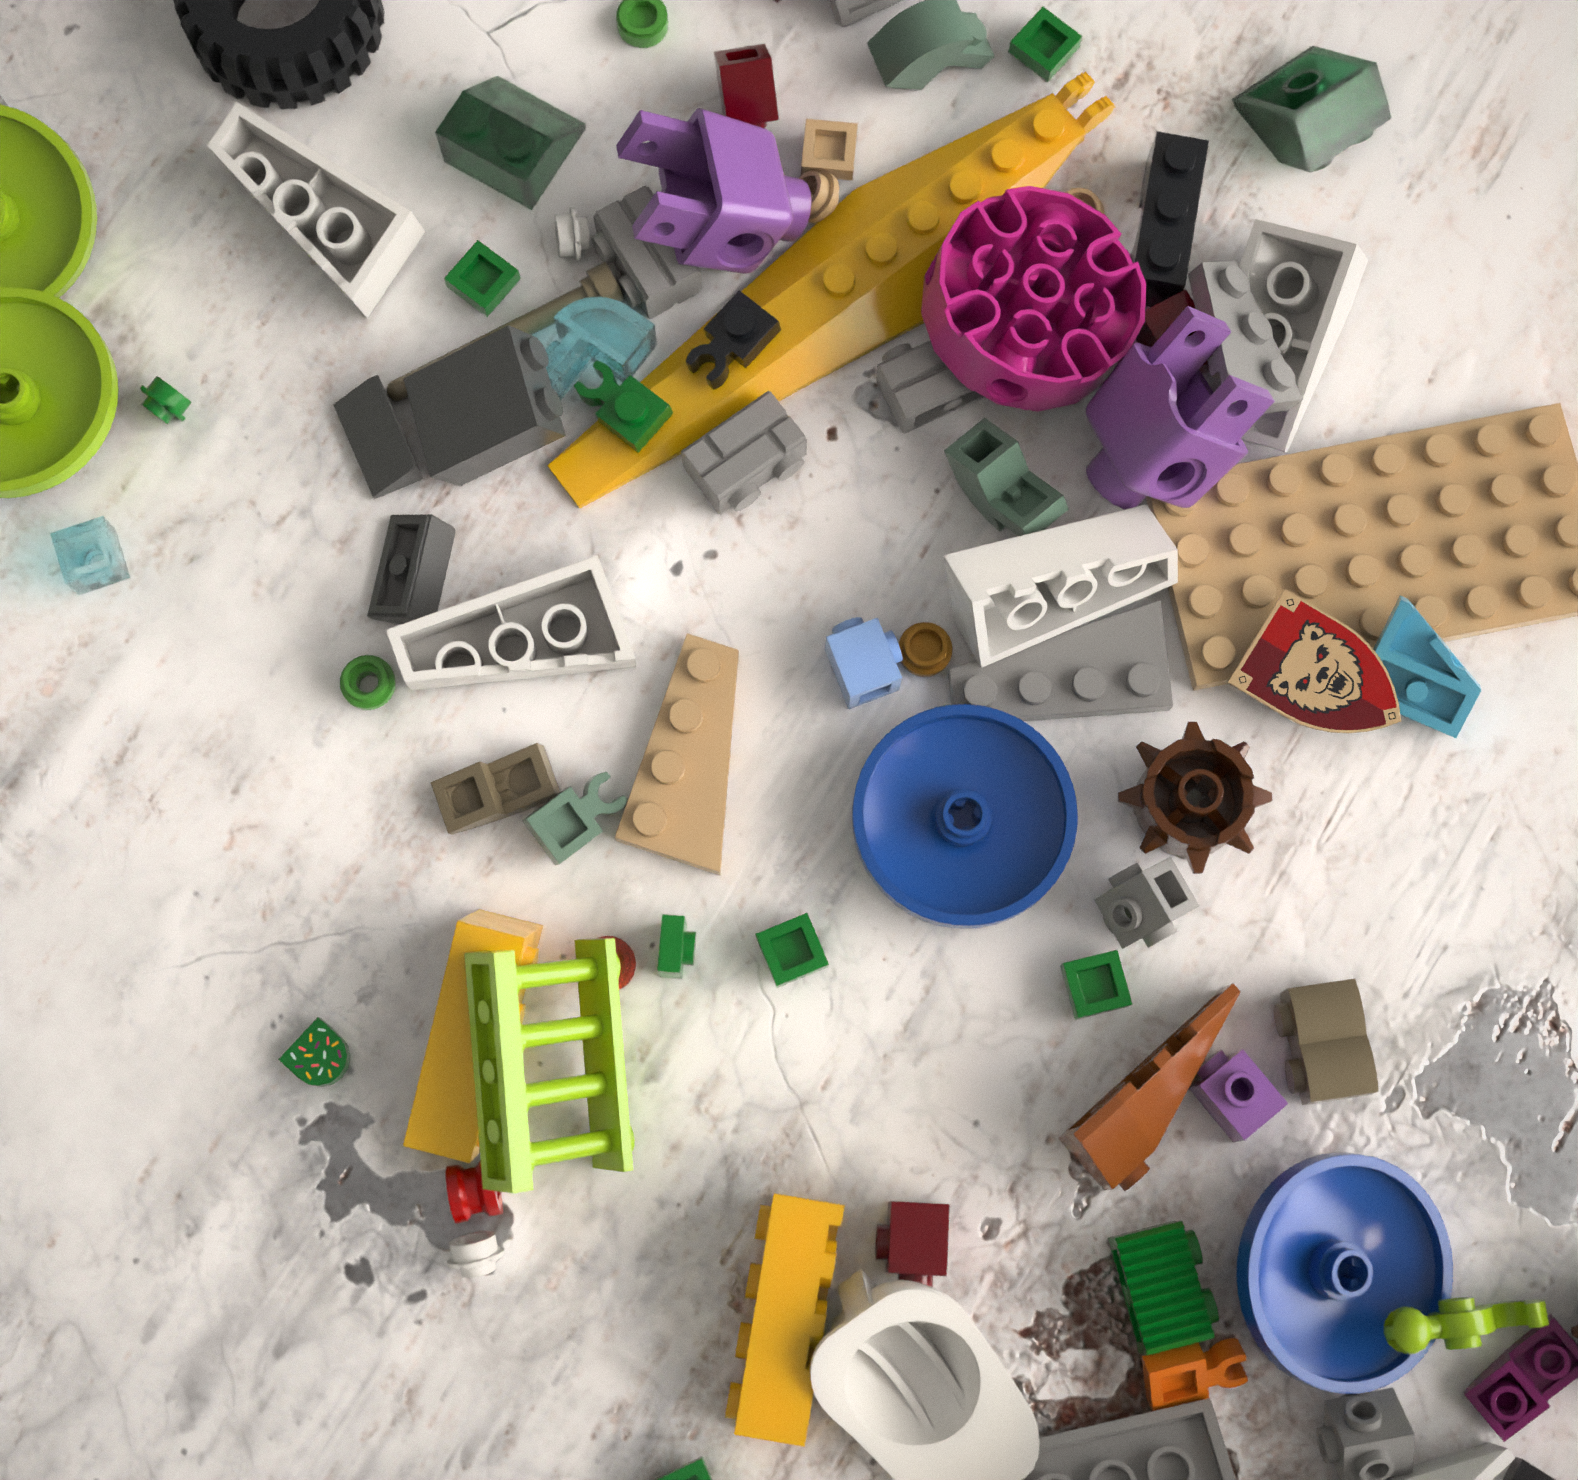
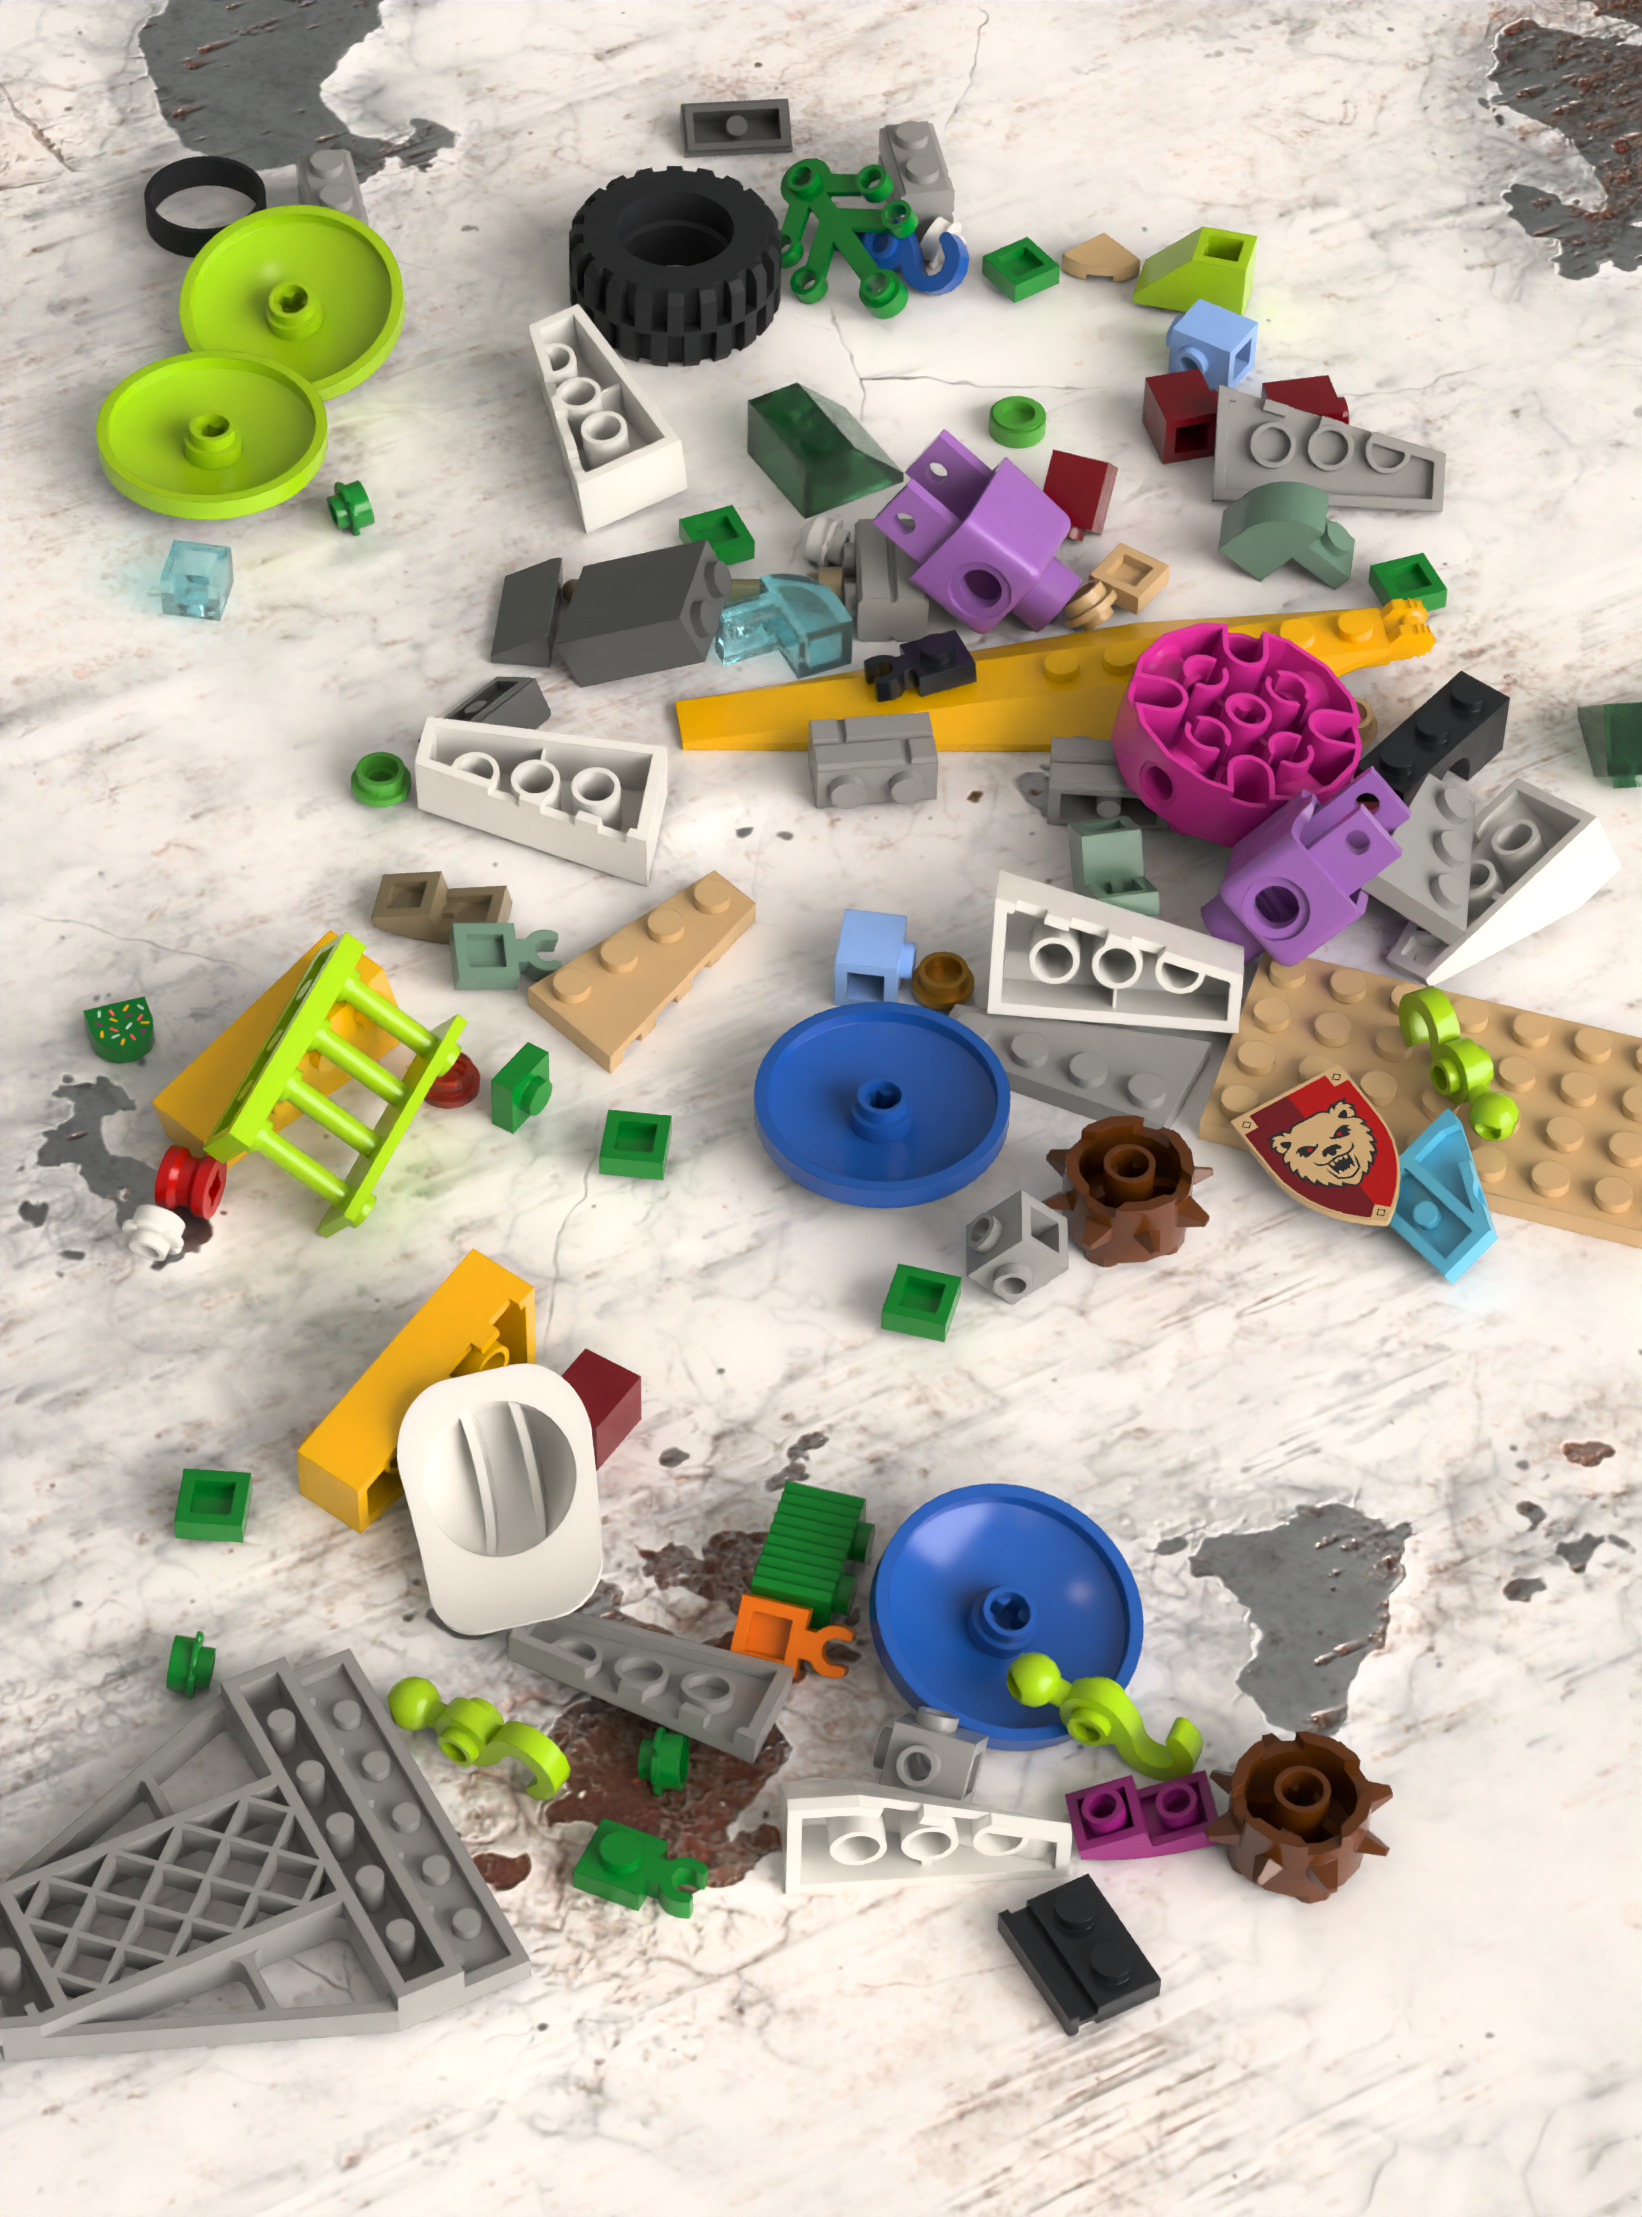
camera: 30 degrees right, 30 degrees down
green plate [574,361,673,453] -> none
dark orange wedge [1058,983,1241,1191] -> none
medium lavender brick [1189,1049,1288,1142] -> none
dark tan brick [1273,978,1379,1105] -> none
none -> lime piece [1398,986,1519,1141]

